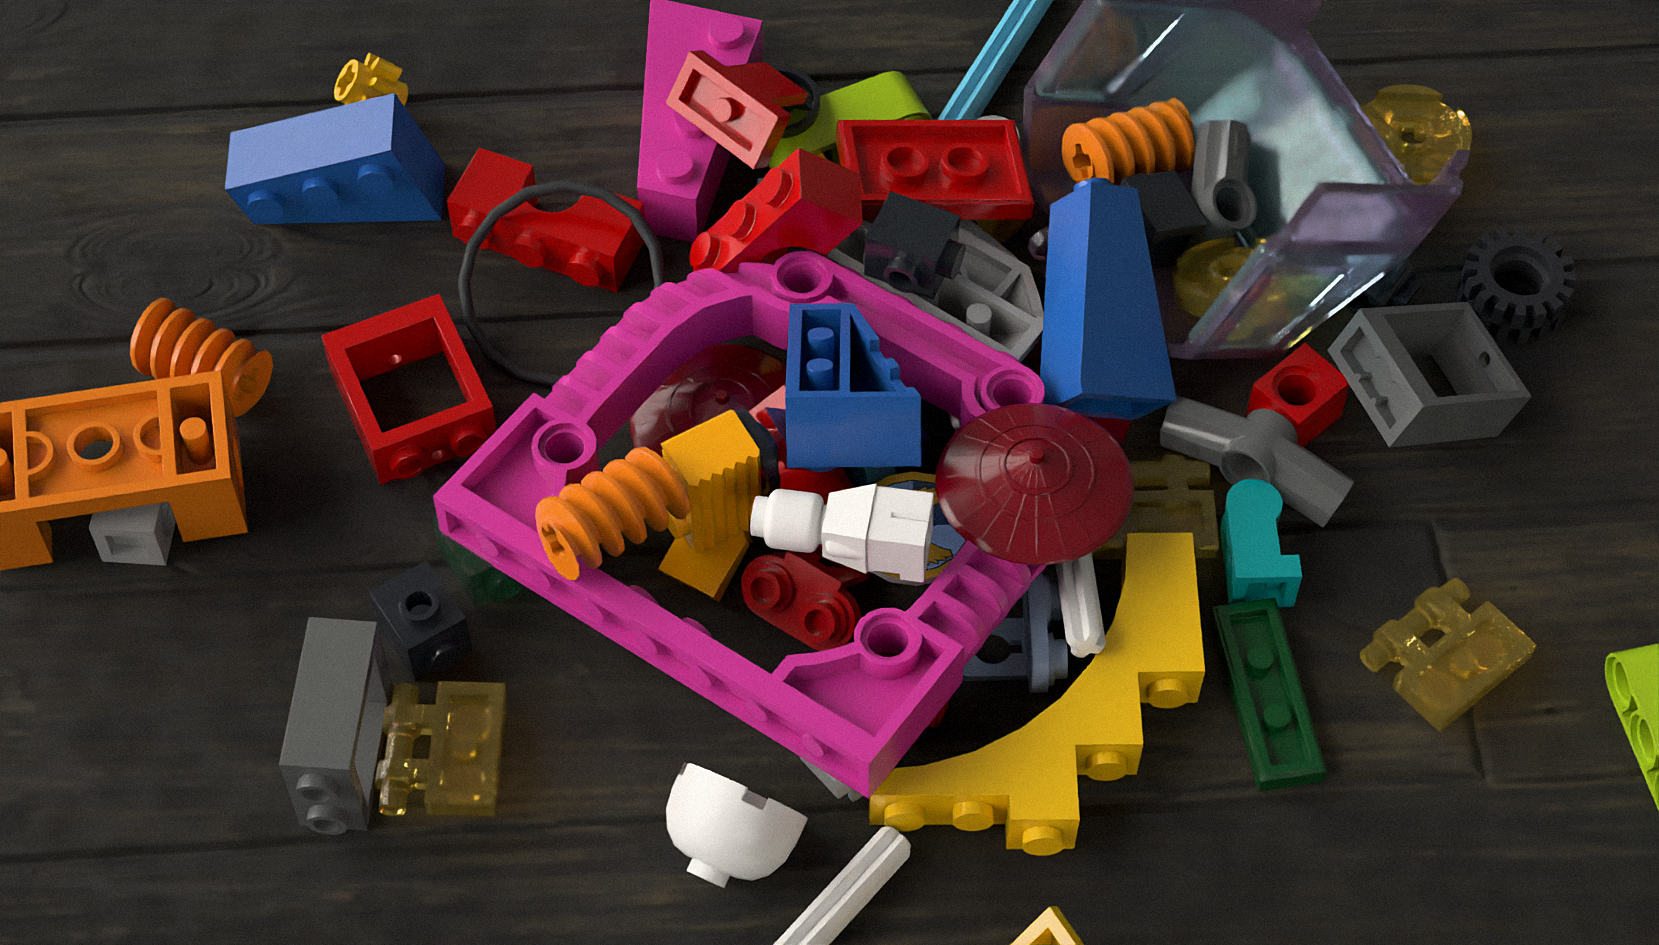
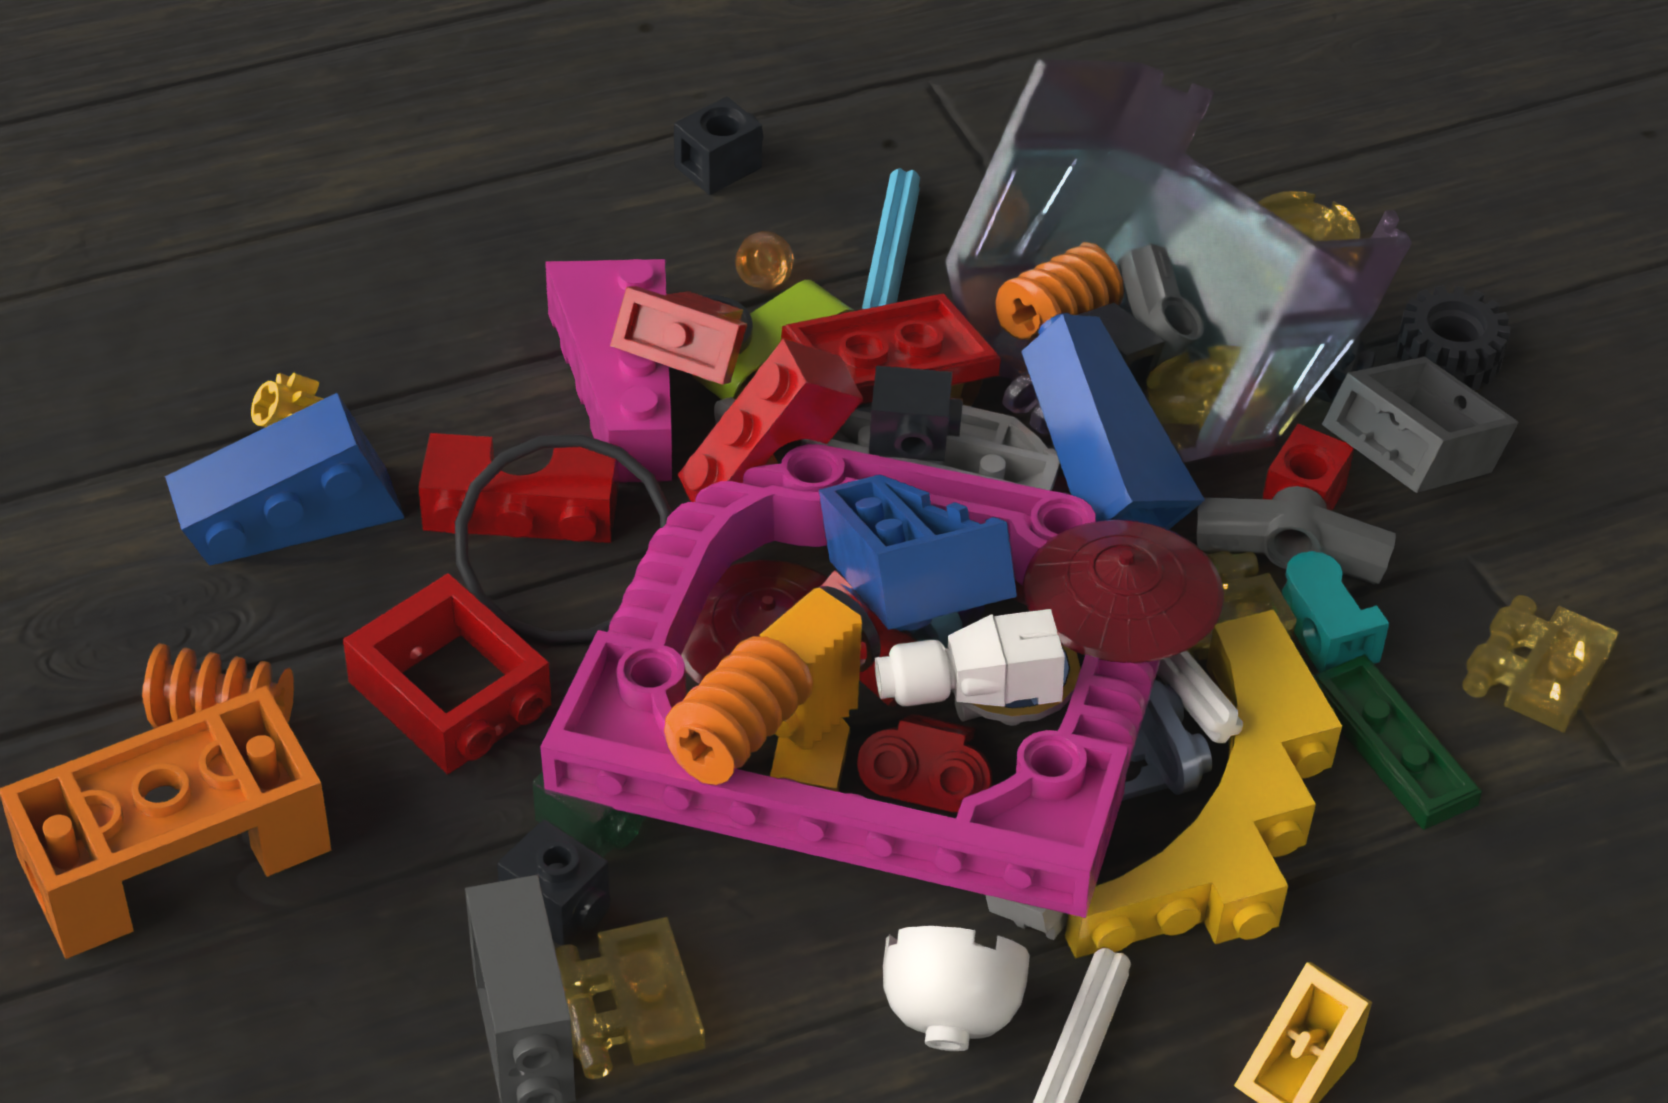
camera: 20 degrees left, 10 degrees down
light grey brick [89,502,176,566] -> none
none -> clear orange plate [735,231,794,290]

